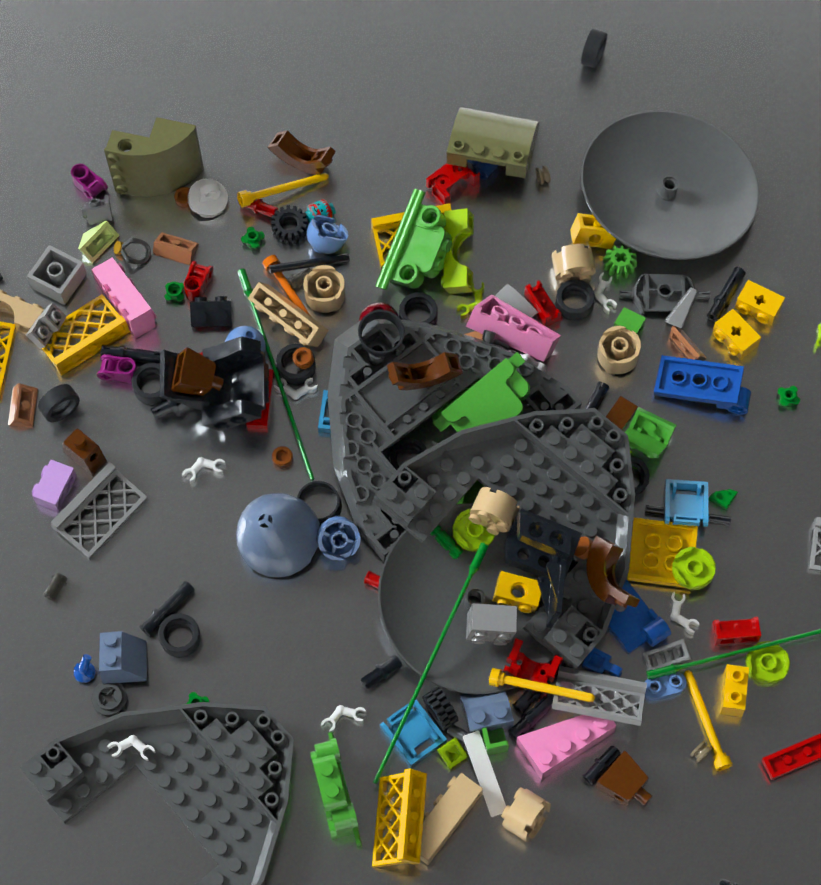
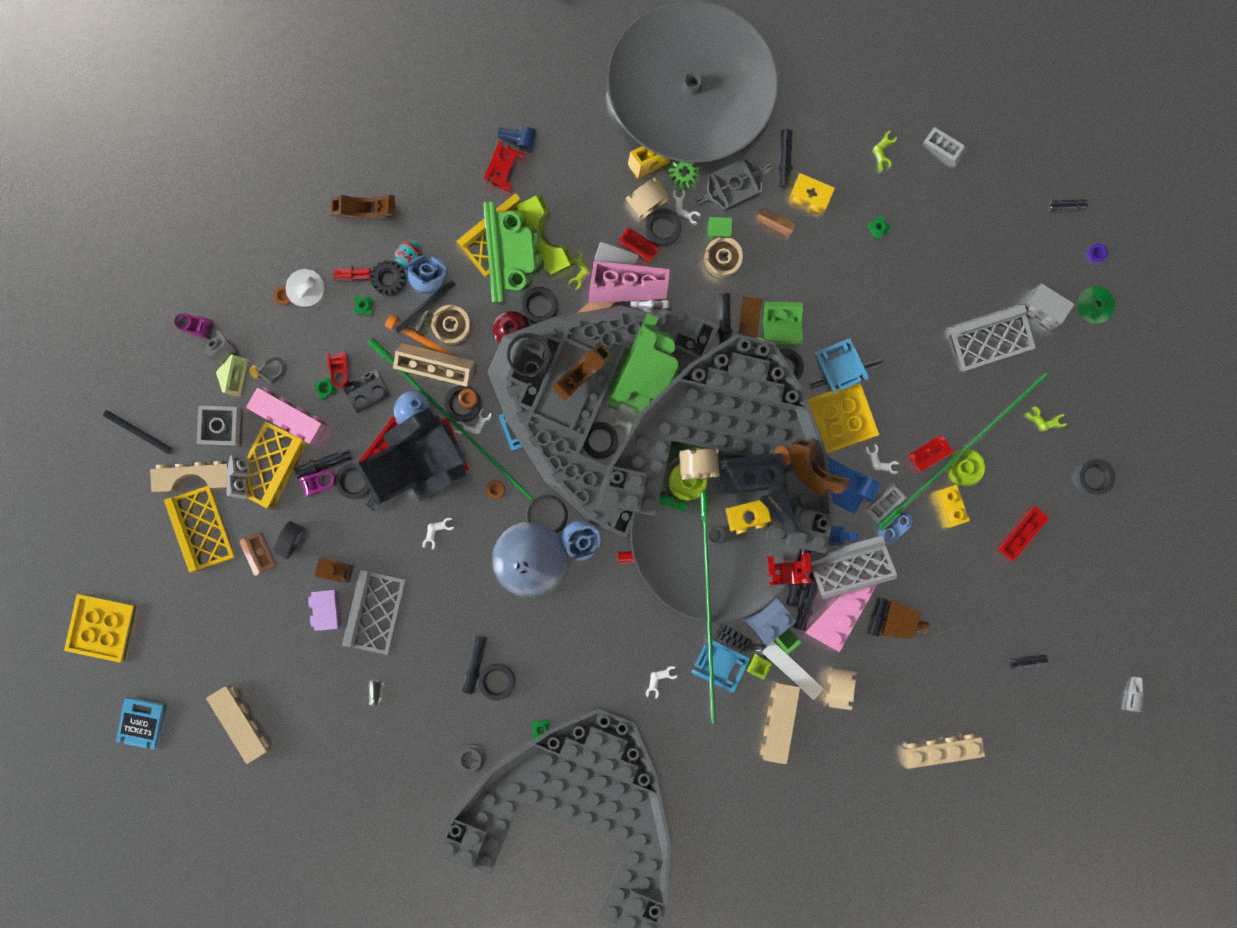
camera: 25 degrees left, 20 degrees up
blue plate [74,654,96,683] -> none
sand blue slope [99,631,147,684] -> none
olive slope [104,117,204,197] -> none
white arm [107,735,156,761] -> none
nougat slope [153,232,199,265] -> none
reddish brown torso [171,347,223,396] -> none
yellow piece [237,173,329,208] -> none
bright green brick [310,732,362,847] -> none
black axle [361,655,402,689] -> none
yellow fence [372,768,427,868] -> none
olive slope [447,107,540,178] -> none
light grey brick [466,603,517,645] -> none
dark grey hand [482,330,509,350] -> none
yellow piece [489,668,595,702] -> none
dark tan bush [535,165,551,185] -> none
blue hinge [654,355,751,415] -> none
light grey slope [665,287,697,328] -> none
lime tile [672,547,716,590] -> none
yellow piece [684,670,733,771] -> none
dark tan bush [690,741,712,763] -> none
green tile [708,489,738,511] -> none
yellow brick [735,280,785,326] -> none

